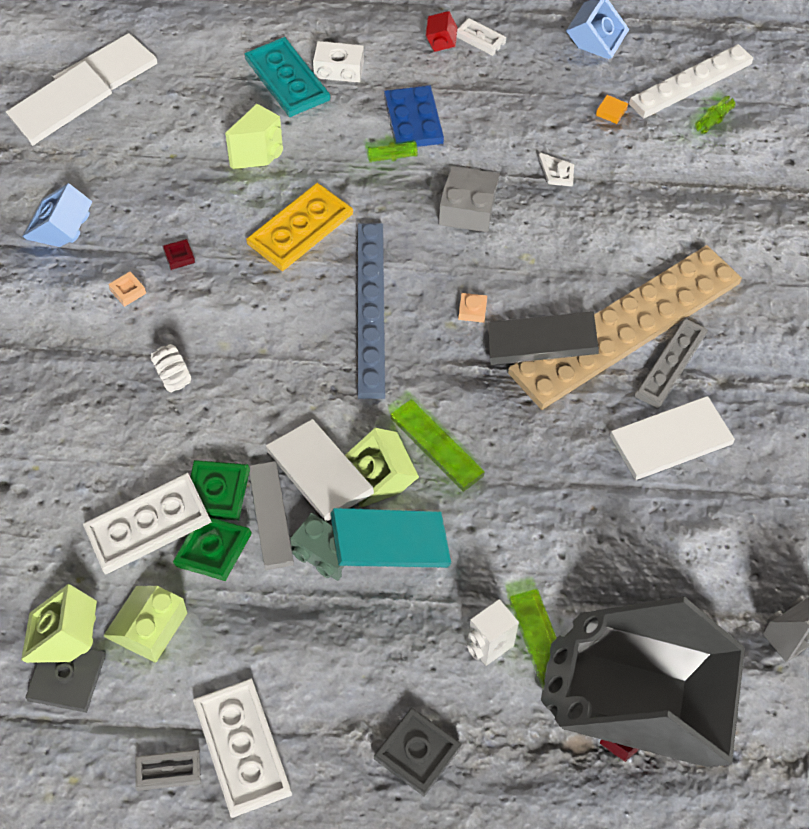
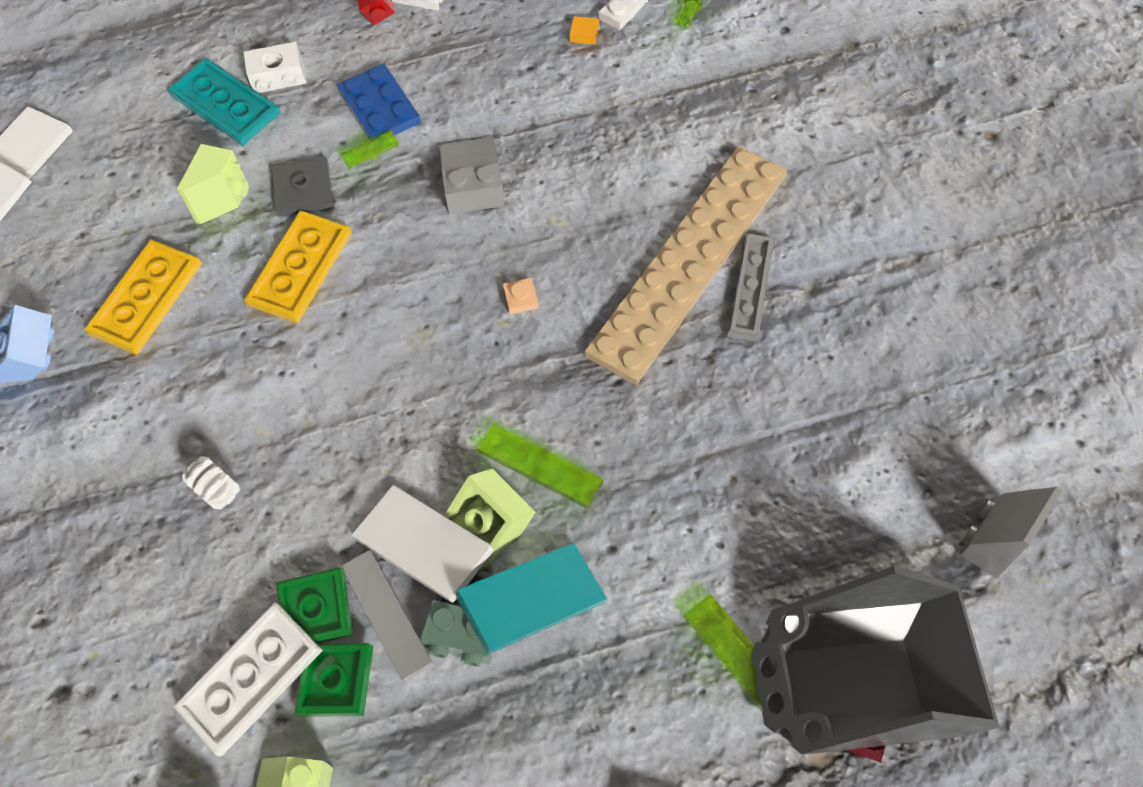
camera: 15 degrees left, 5 degrees up
light nougat plate [108,272,146,307] -> none
dark red tile [163,239,195,270] -> none
sand blue plate [358,224,385,399] -> none
white brick [467,599,519,666] -> none
dark grey tile [488,311,599,365] -> none
white piece [539,153,574,186] -> none
white tile [610,396,735,481] -> none
none -> yellow tile [84,239,202,355]
none -> dark grey plate [272,157,334,217]

